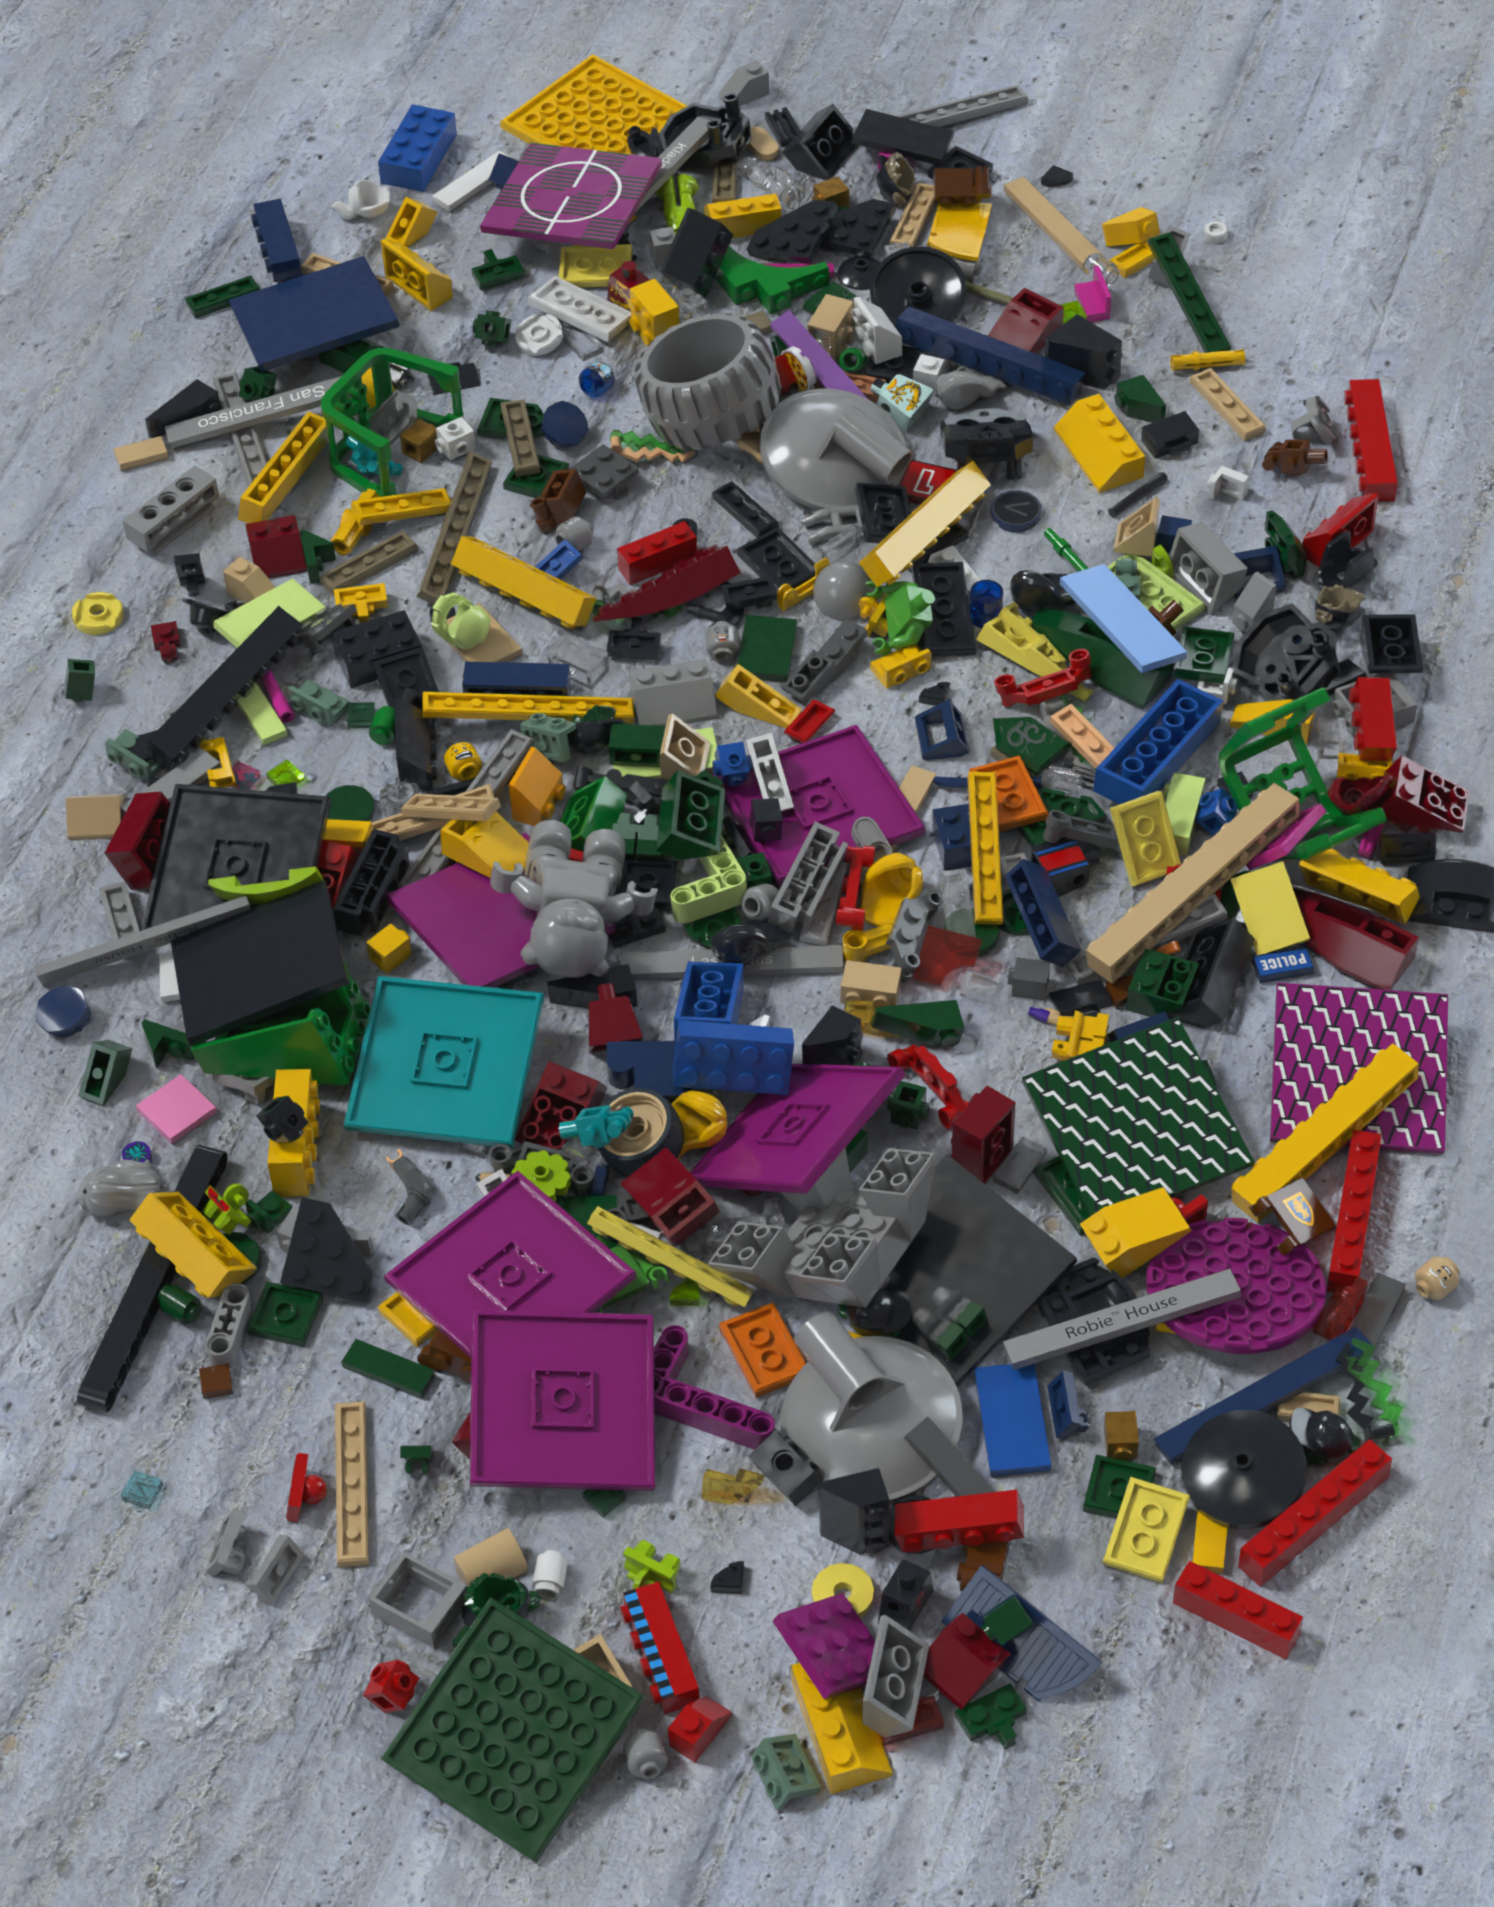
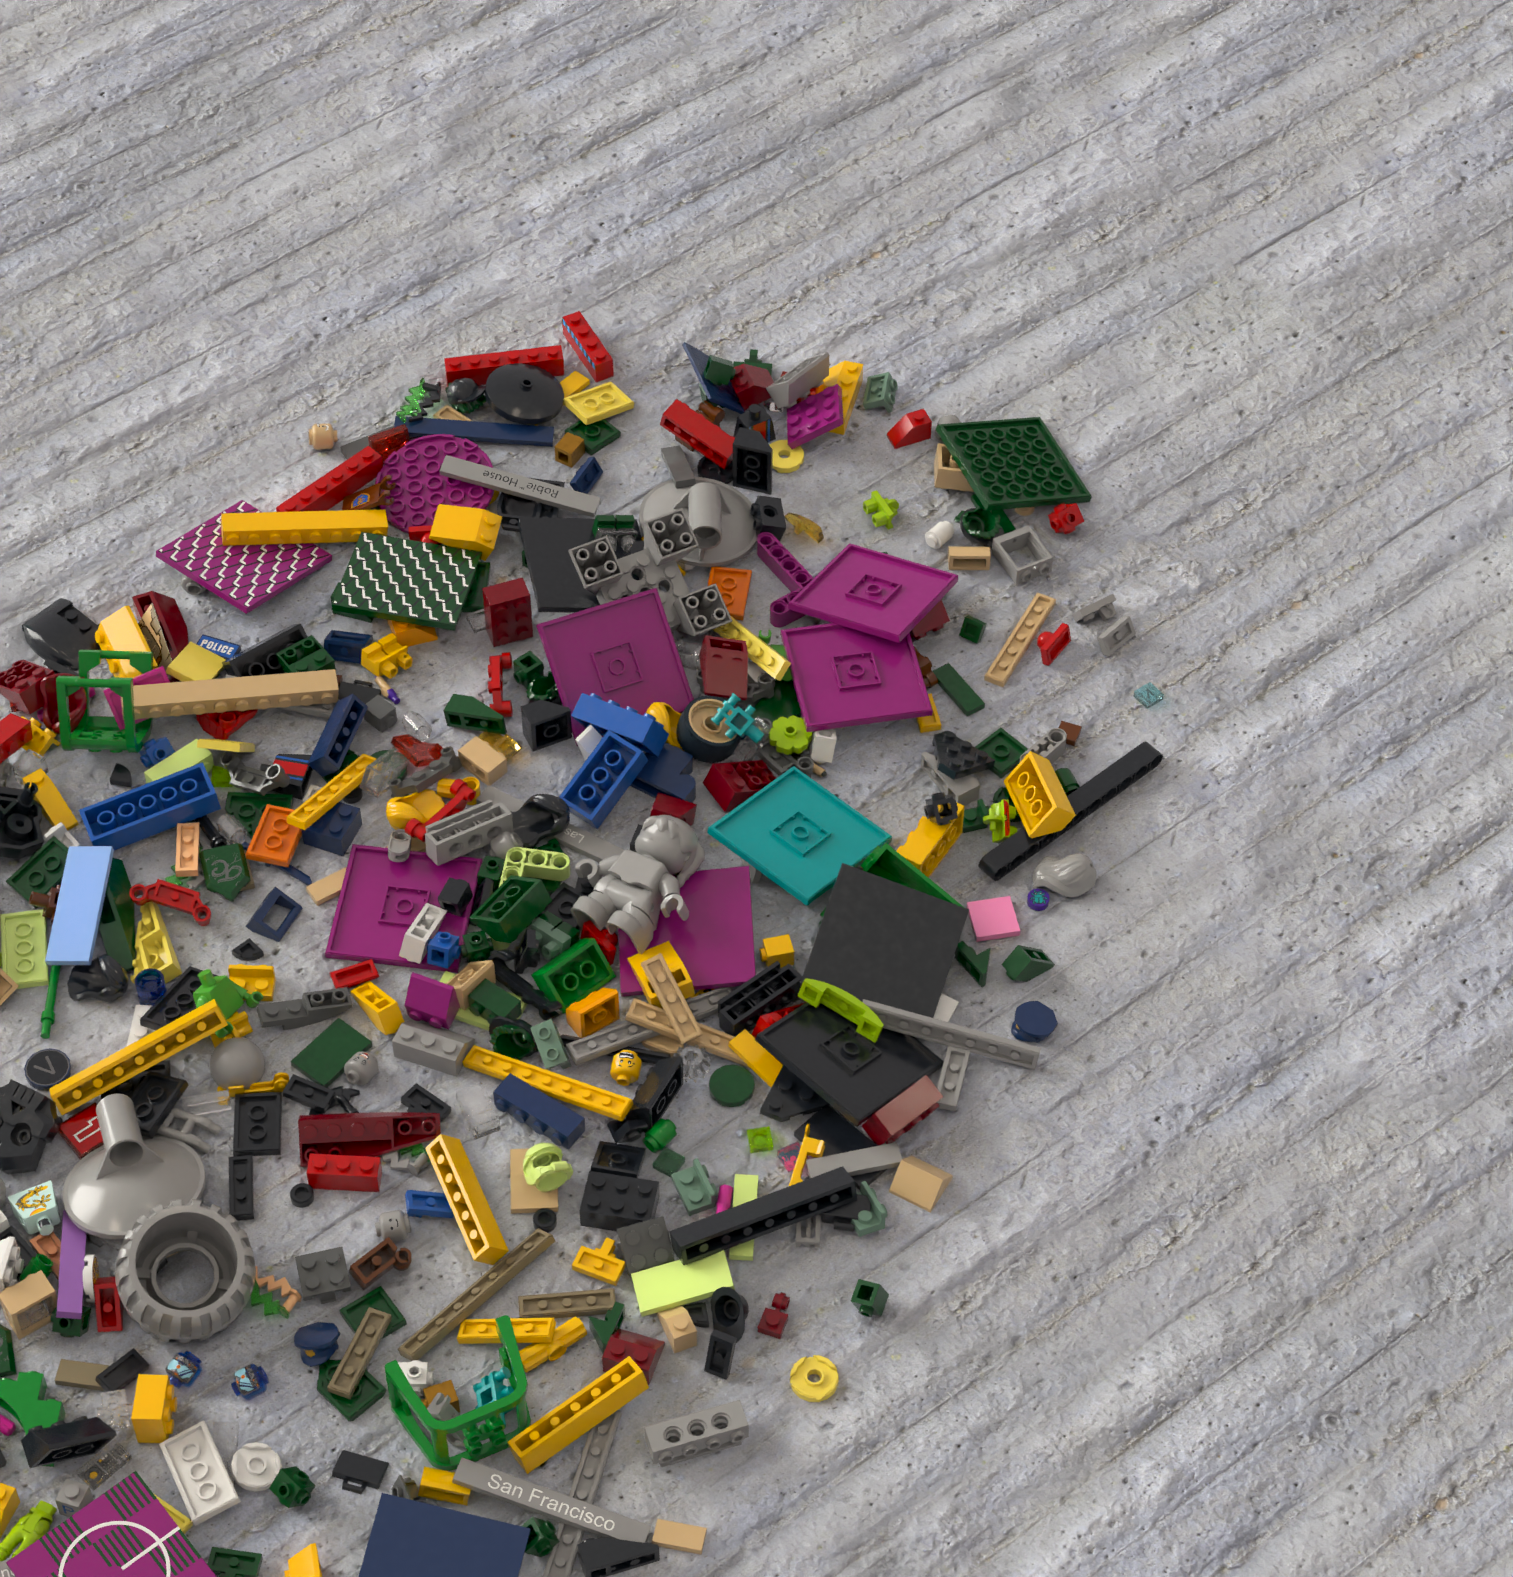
camera: 150 degrees left, 0 degrees up
dark grey arm [386,1149,433,1225] -> none
dark red torso [607,261,650,312] -> none
red brick [620,1581,700,1714] -> none
black tile [710,1561,744,1594] -> none
blue tile [974,1363,1051,1477] -> none
sand green plate [1115,558,1140,601] -> none
none -> magenta slope [404,972,460,1030]

